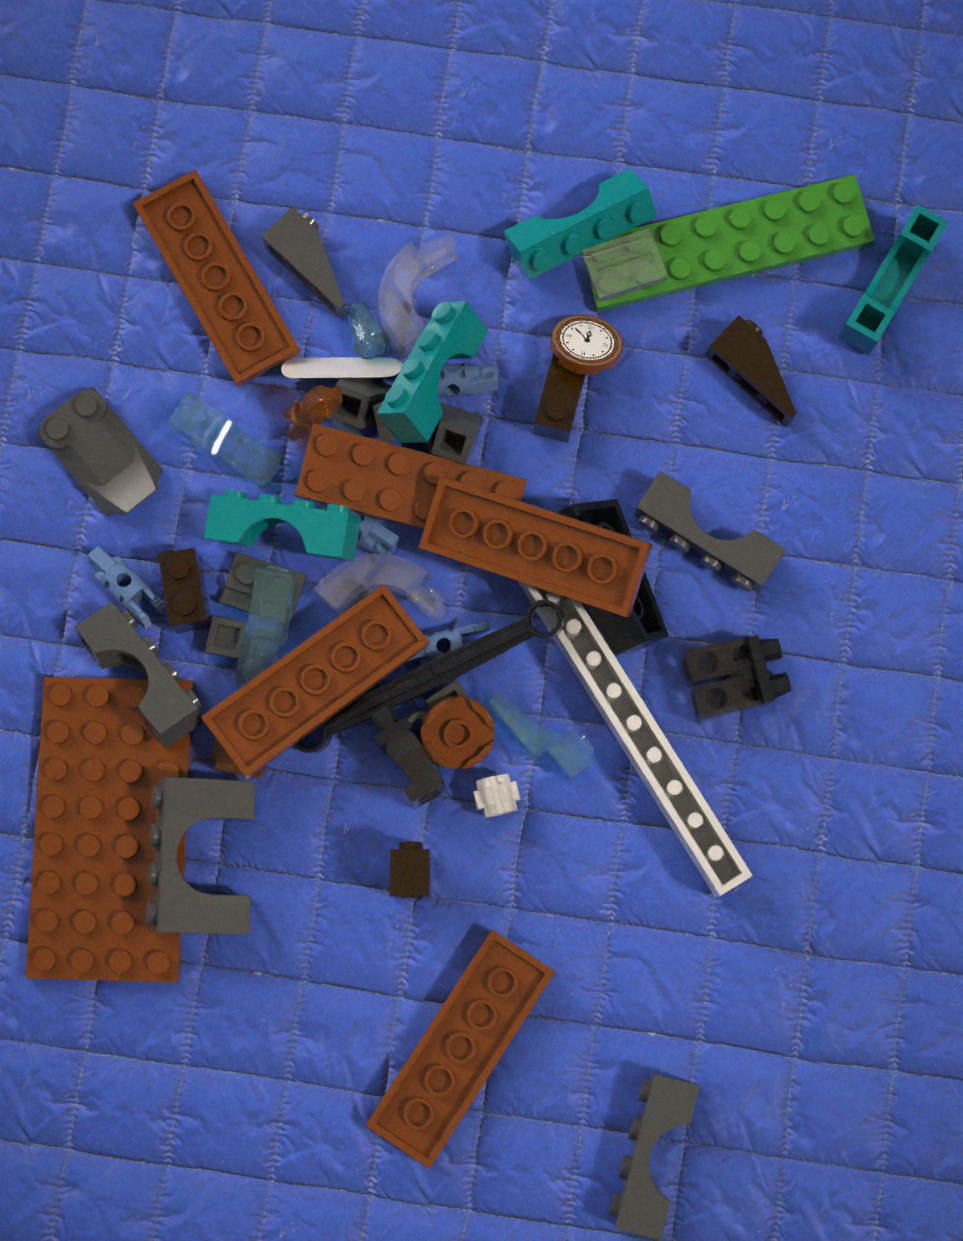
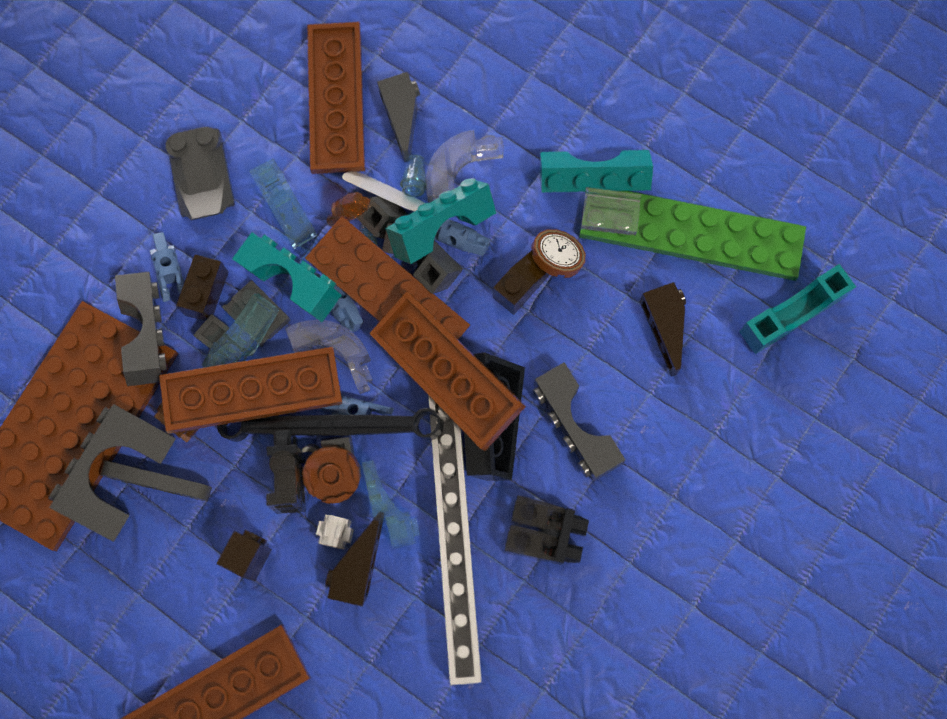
camera: 30 degrees right, 5 degrees down
none -> dark grey beam [100,461,212,502]
none -> dark brown slope [325,512,385,606]

